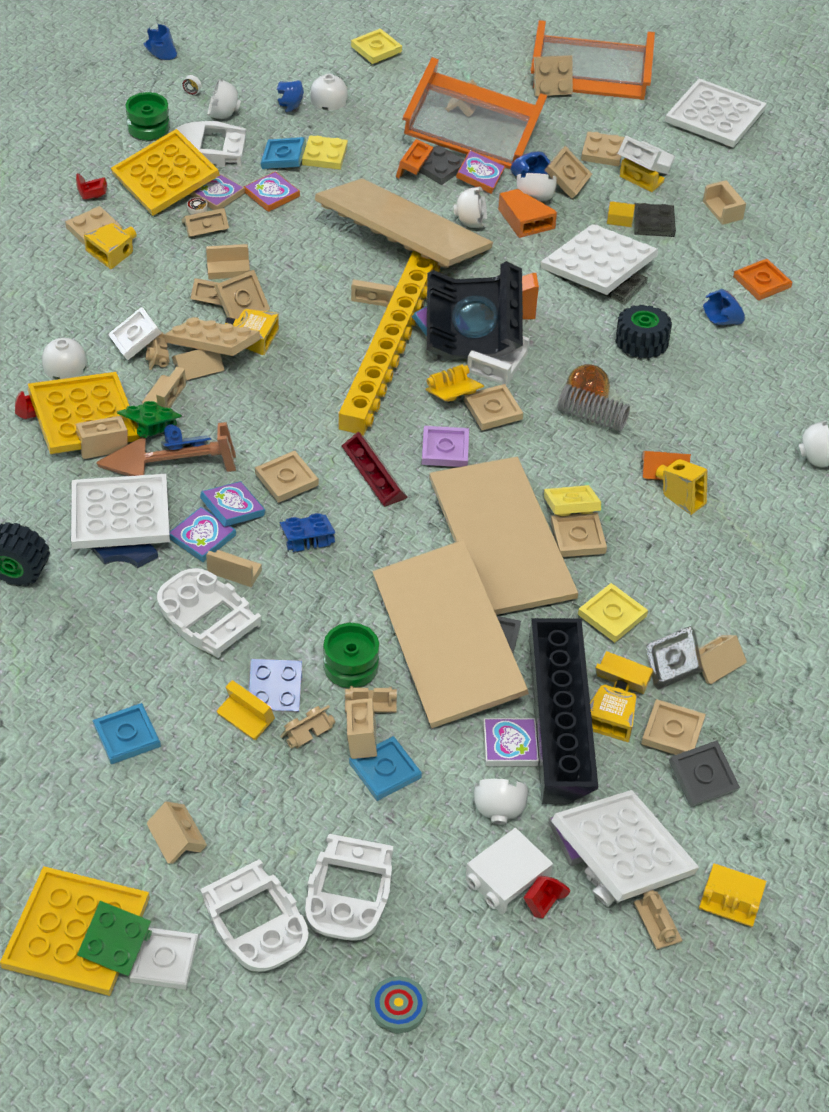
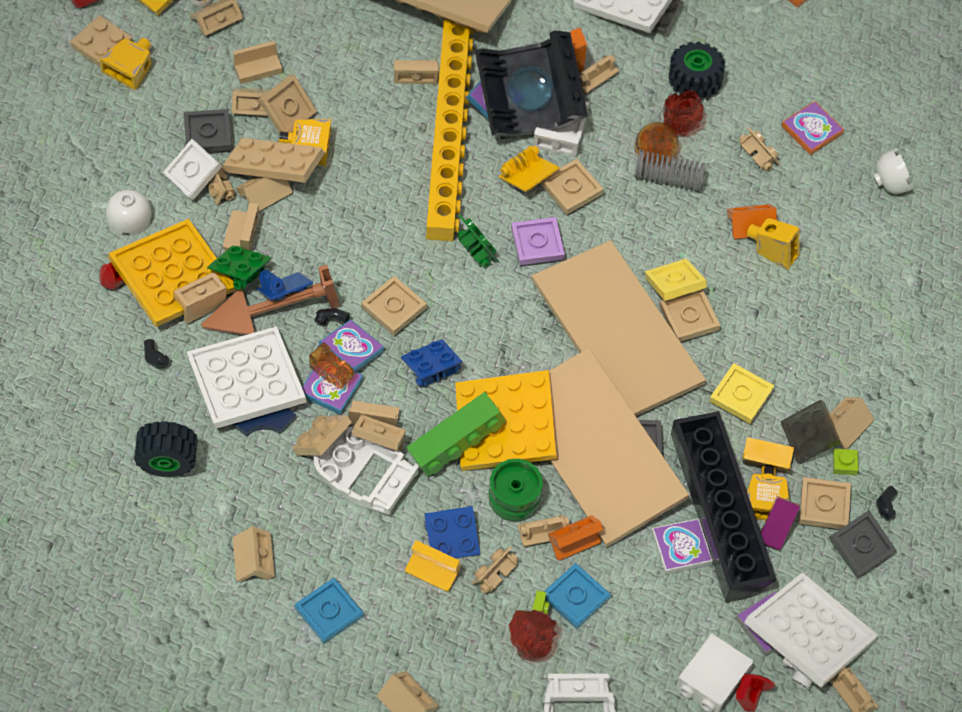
camera: 15 degrees left, 10 degrees up
dark red slope [341,431,408,507] -> none
tan panel [347,698,377,759] -> none
white cylinder [474,779,528,824] -> none
yellow hinge [699,863,767,927] -> none
blue hair [703,289,745,325] -> none
none -> black arm [144,339,170,368]
none -> dark grey plate [184,109,232,152]
none -> tan panel [233,526,274,582]
none -> tan plate [292,415,352,455]
none -> clear orange leg [309,342,355,389]
none -> black arm [314,308,351,325]
none -> tan panel [352,415,406,452]
none -> bright green brick [406,392,506,477]
none -> yellow plate [455,370,557,471]
none -> green hinge [458,214,499,268]
none -> clear red hair [509,609,557,661]
none -> lime plate [530,590,550,625]
none -> orange panel [548,515,603,560]
none -> tan hinge [579,55,619,94]
none -> clear red hair [663,90,704,136]
none -> tan hinge [739,127,780,171]
none -> magenta tile [761,496,800,550]
none -> tile [781,101,844,155]
none -> lime plate [832,448,858,475]
none -> black arm [876,486,898,520]

